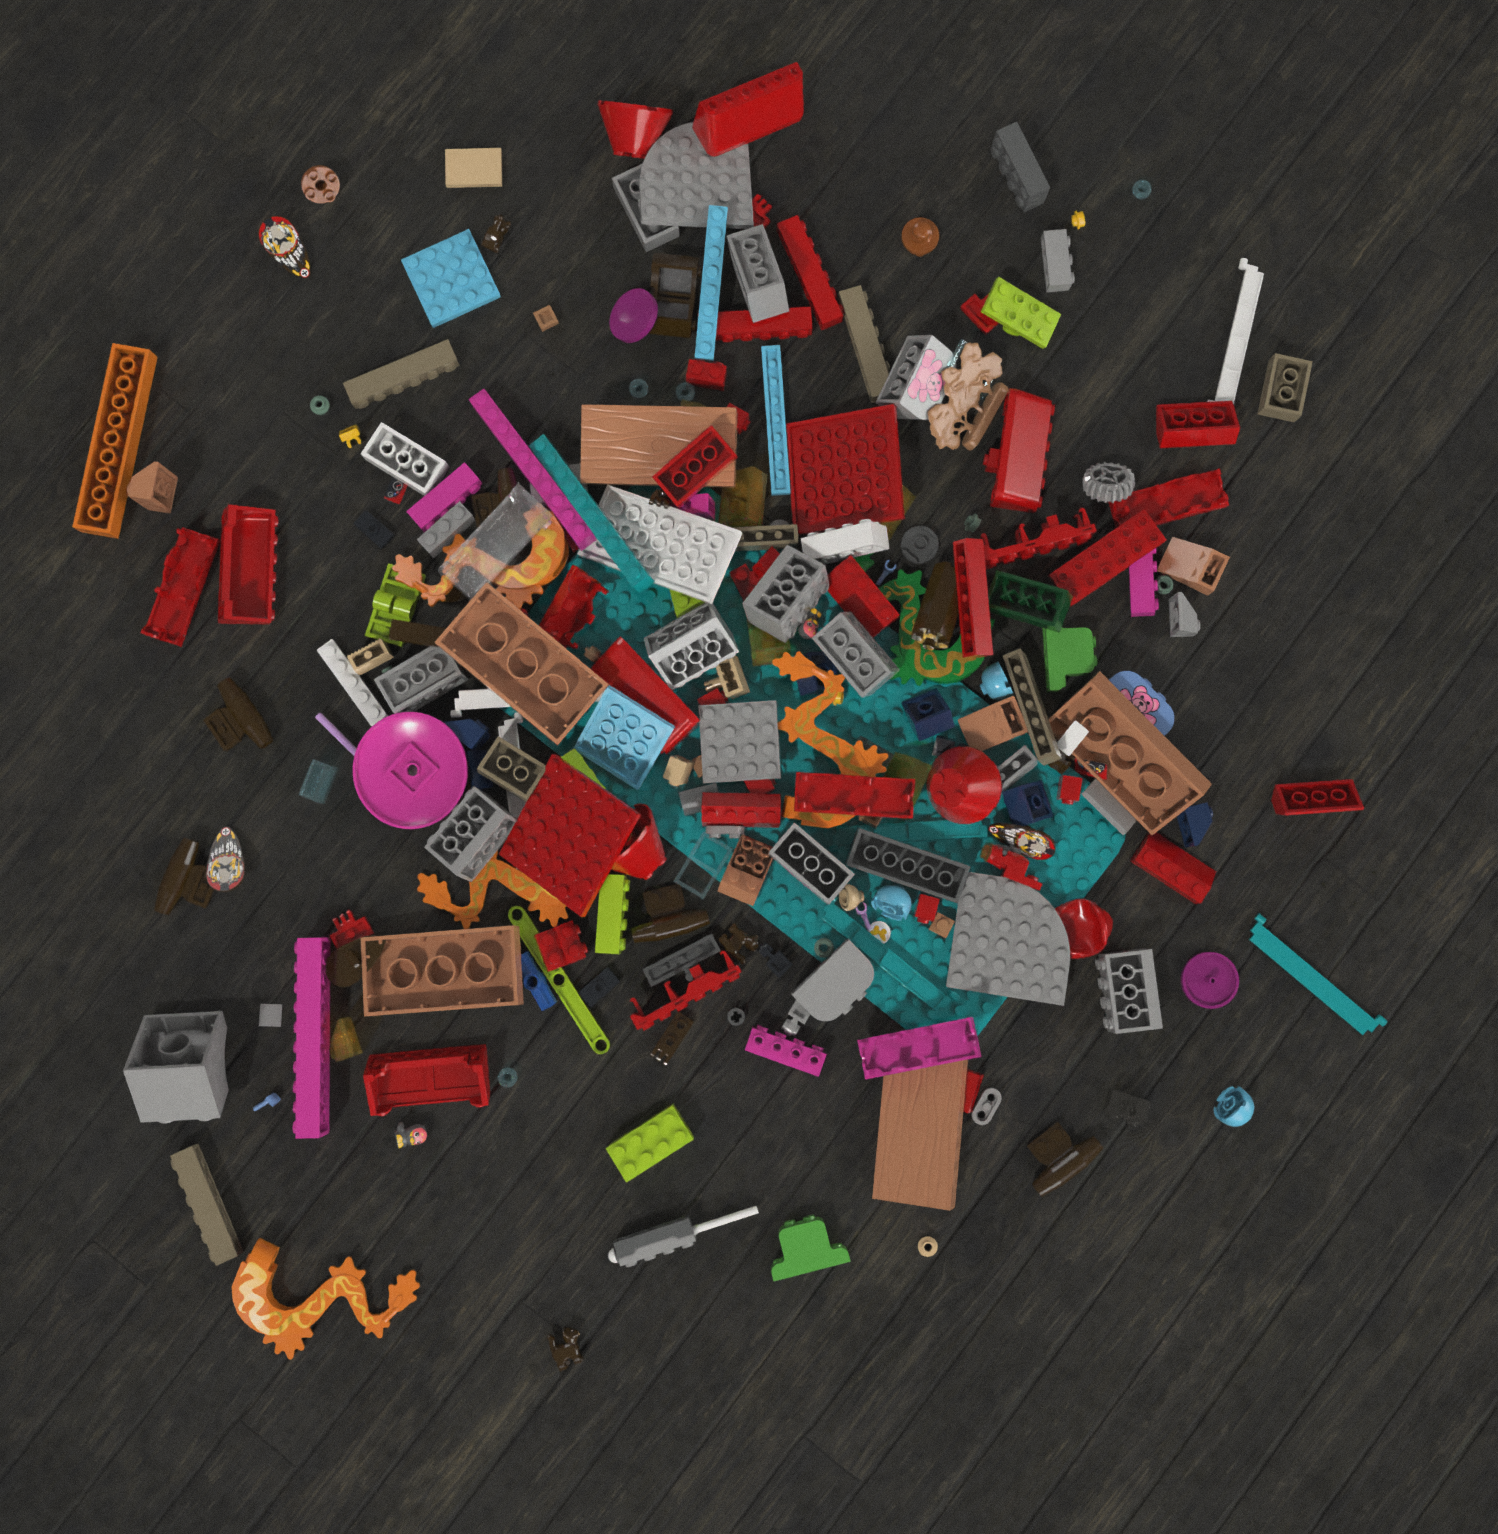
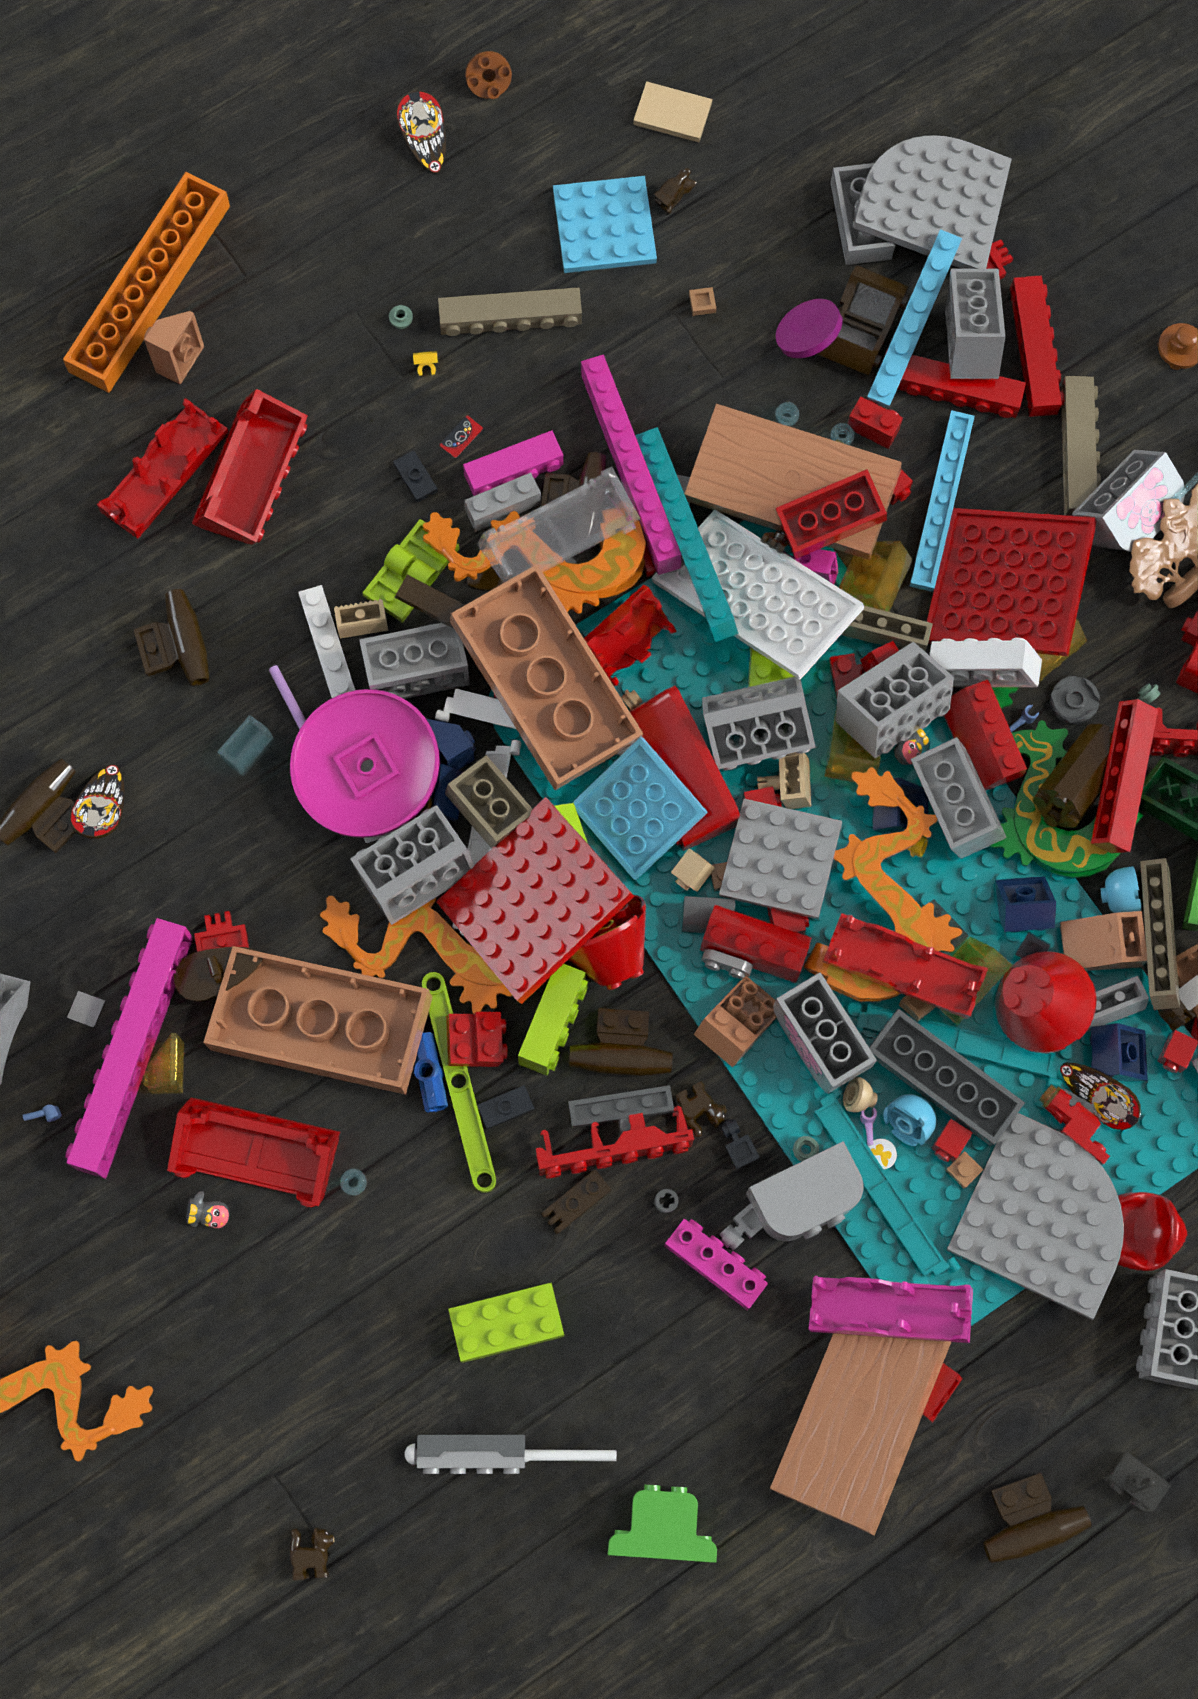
camera: 15 degrees right, 10 degrees down
white brick [361,422,450,496] -> none
red cone [598,100,673,159] -> none
clear light blue window [674,831,733,899] -> none
red windscreen [692,62,804,157] -> none
tan plate [918,1236,938,1257] -> none
light grey plate [971,1087,1002,1125] -> none

